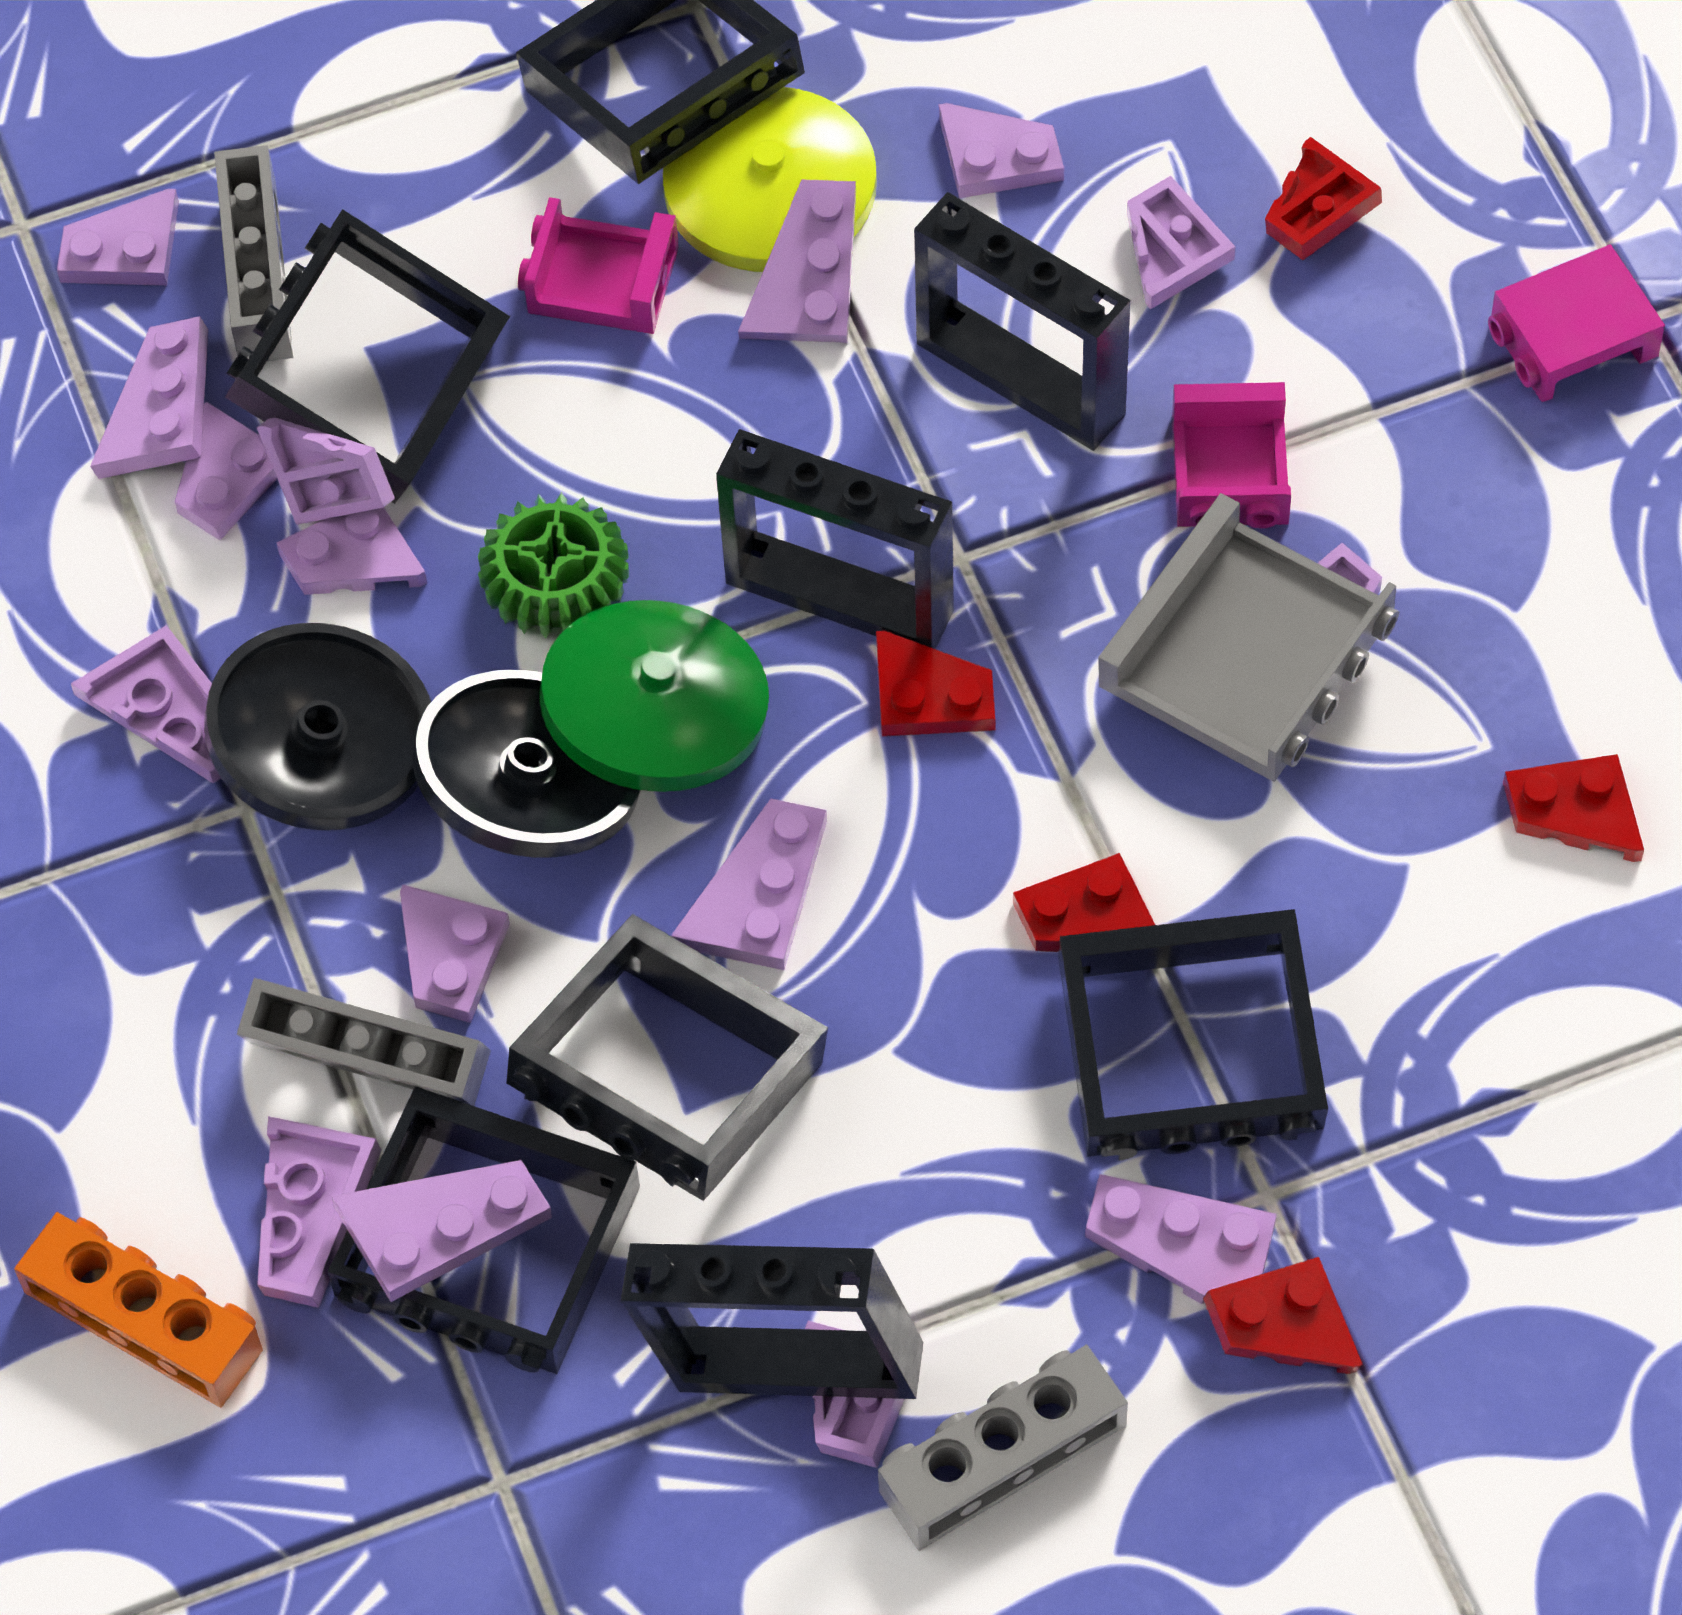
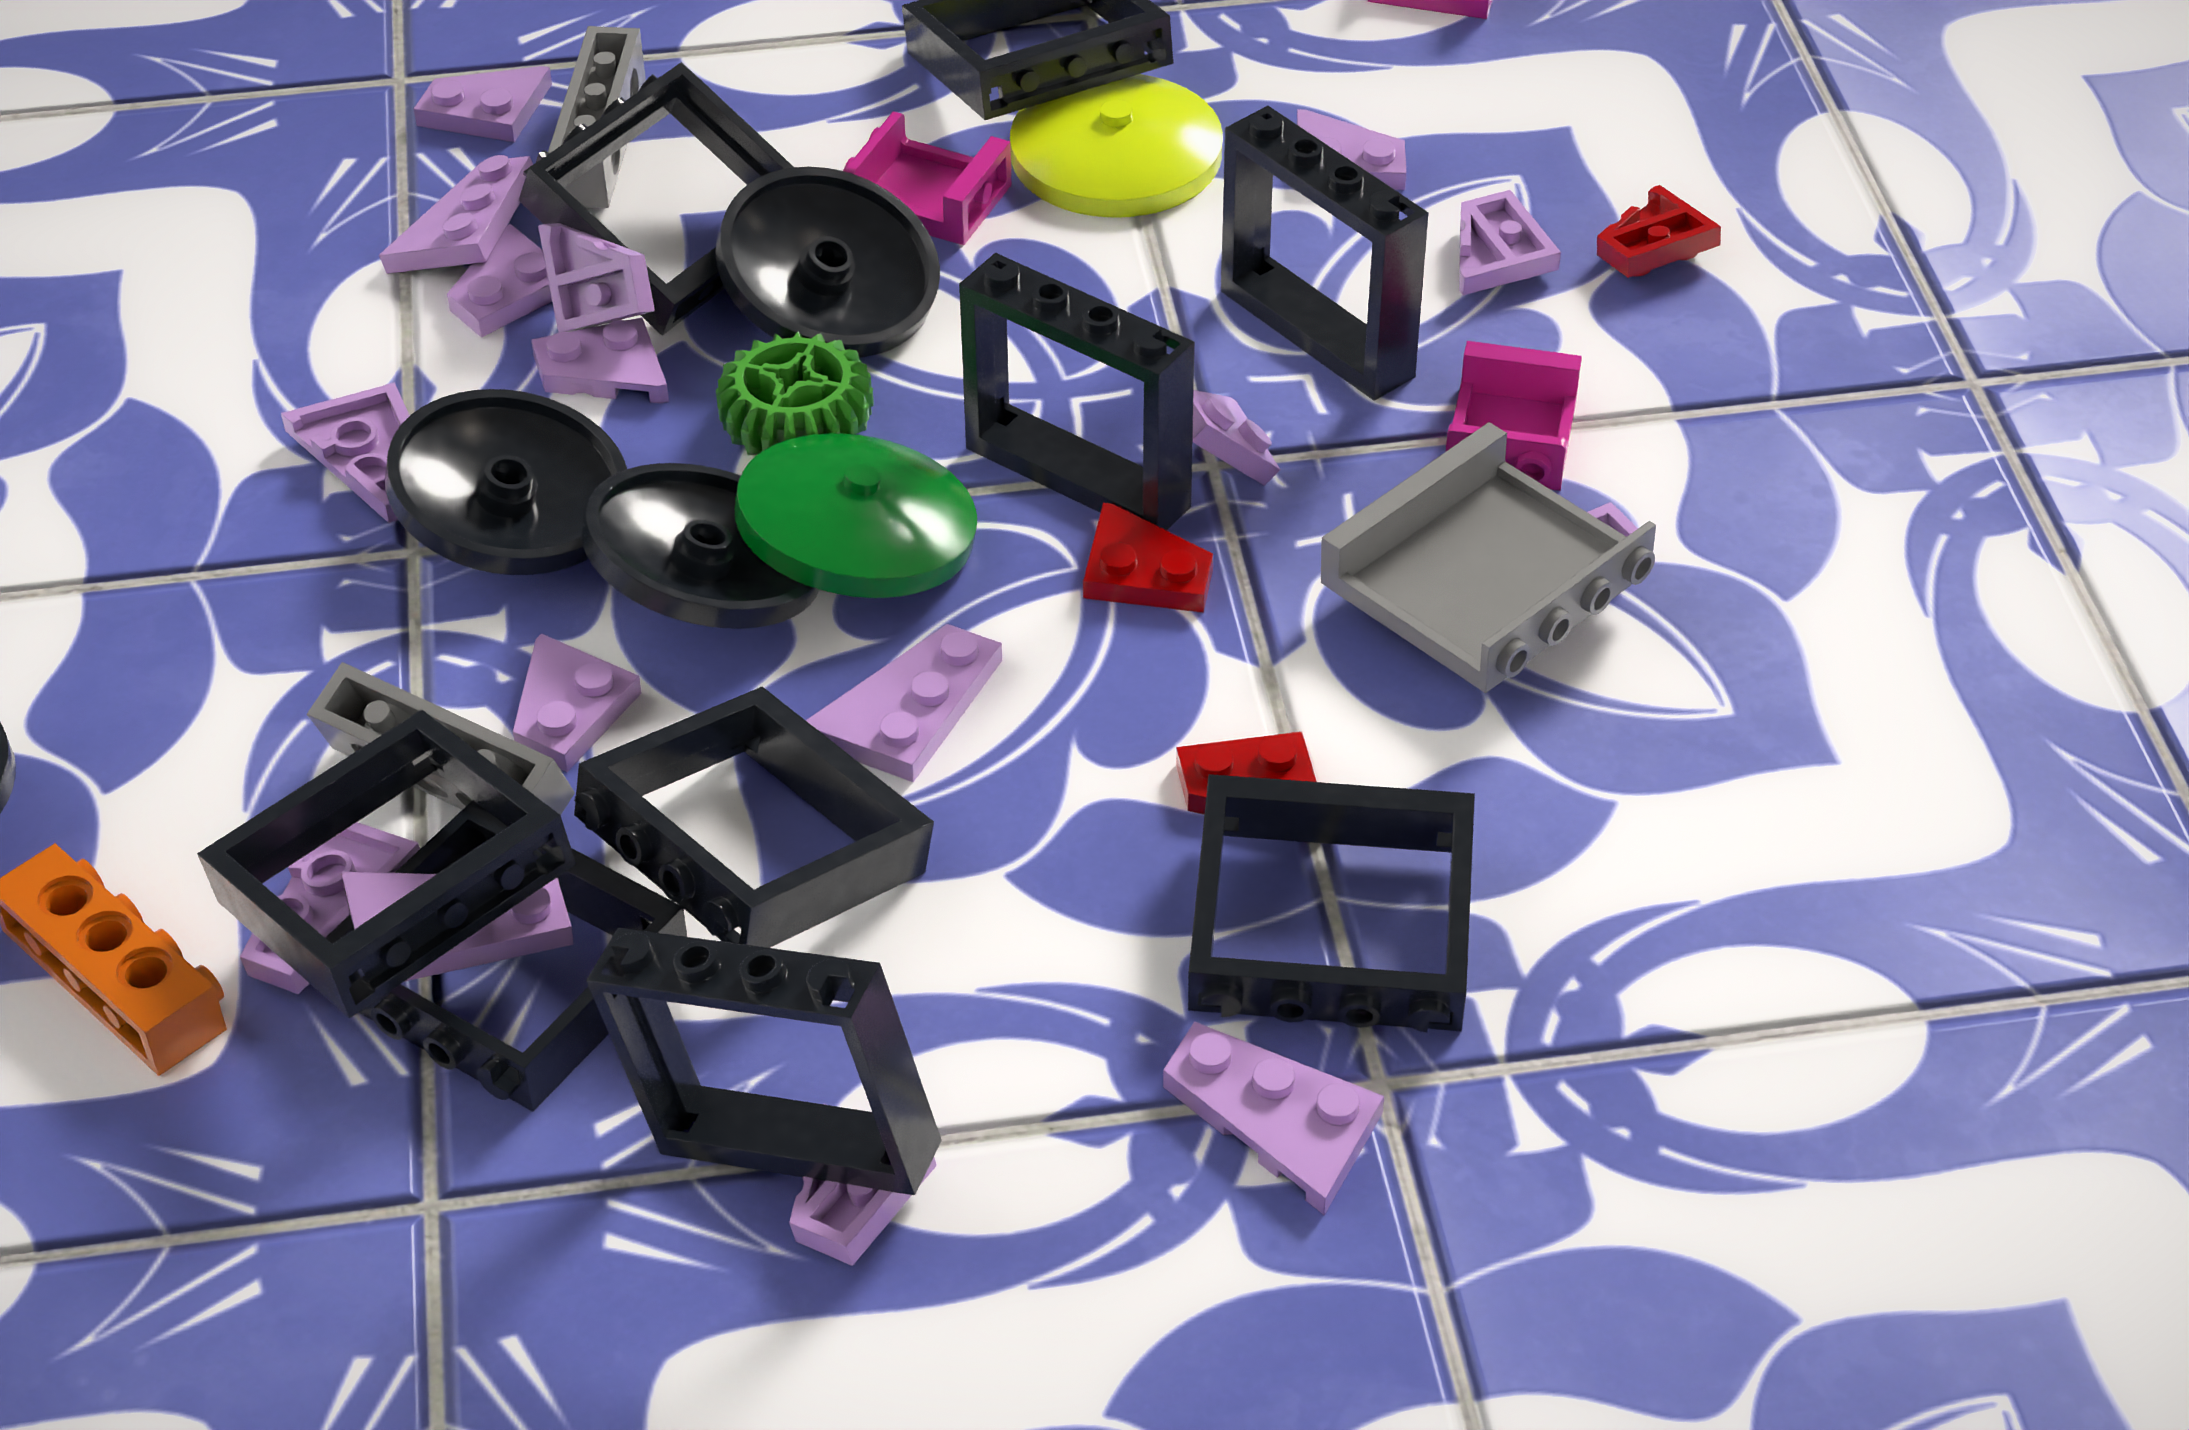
camera: 10 degrees right, 15 degrees down
lavender wing [738,179,856,343] -> none
light grey brick [878,1344,1128,1551] -> none
red wing [1203,1257,1363,1374] -> none
dark pink panel [1488,244,1665,402] -> none
red wing [1503,754,1644,862] -> none
none -> black window [197,710,576,1018]
none -> black dish [716,166,940,358]
none -> lavender wing [1193,390,1281,486]

